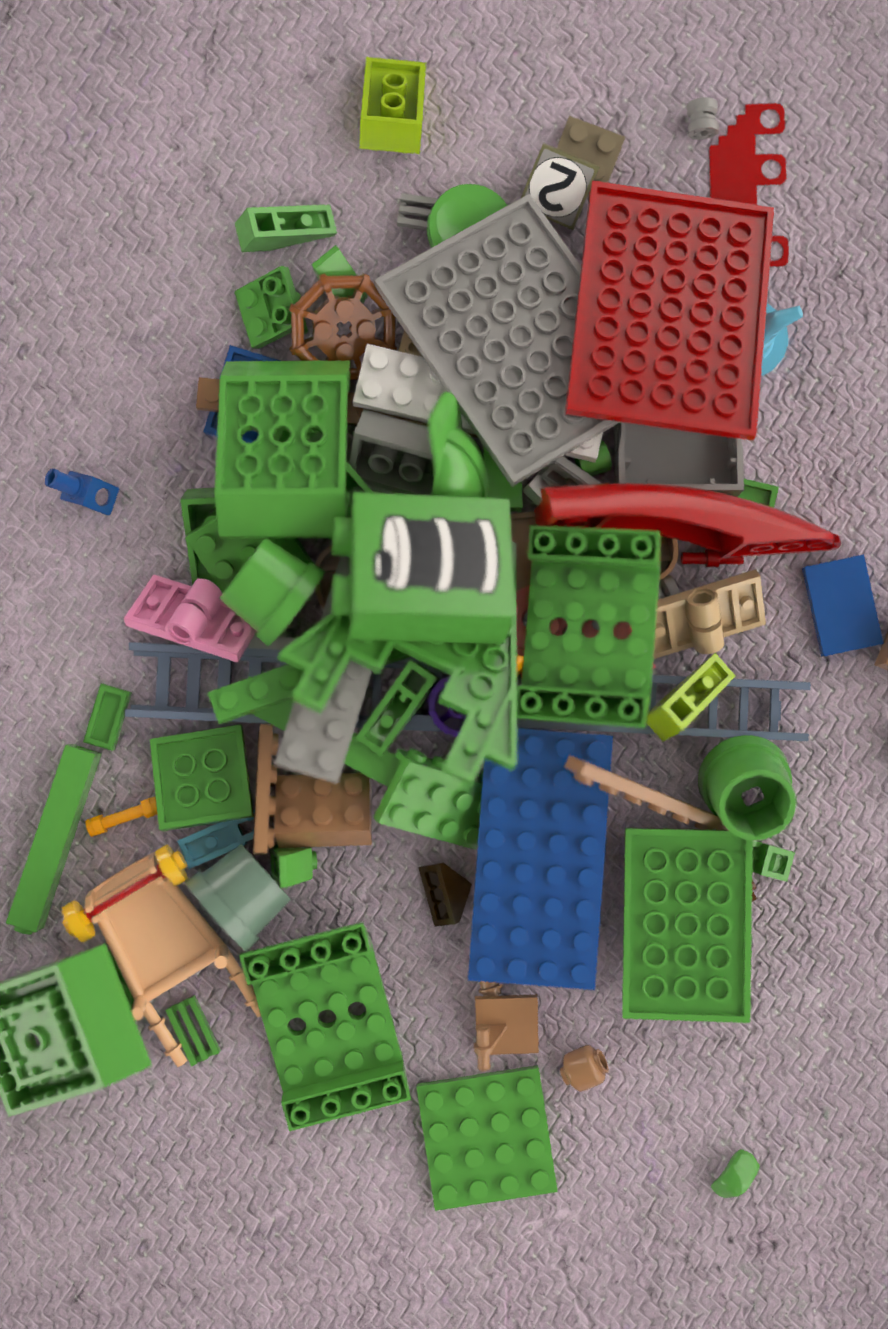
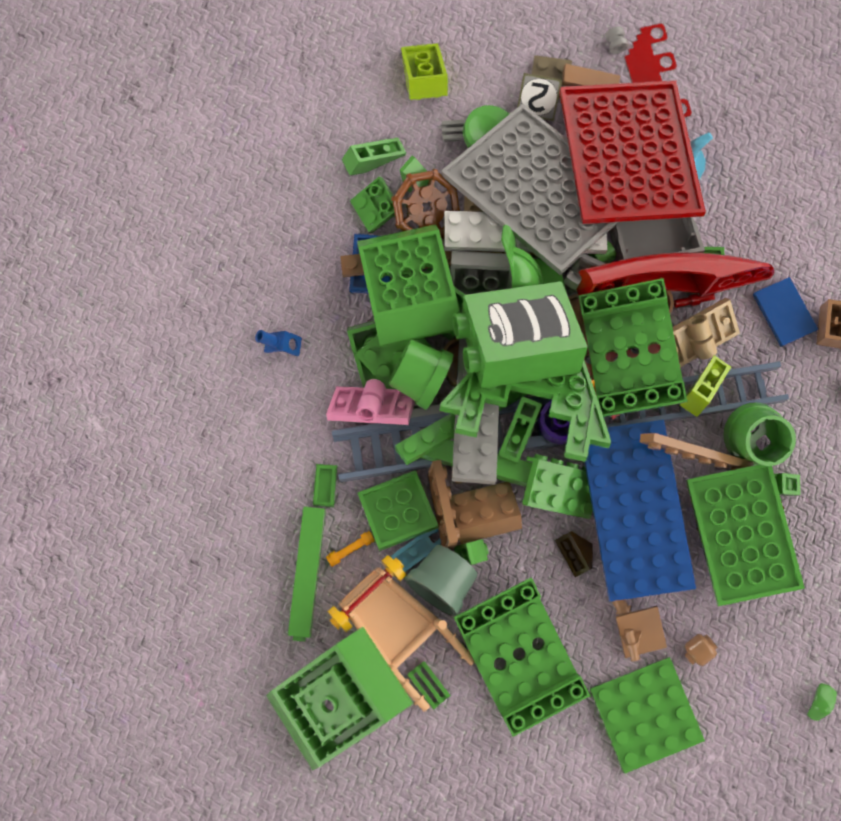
camera: 10 degrees left, 10 degrees down
none -> medium nougat tile [562,64,620,86]

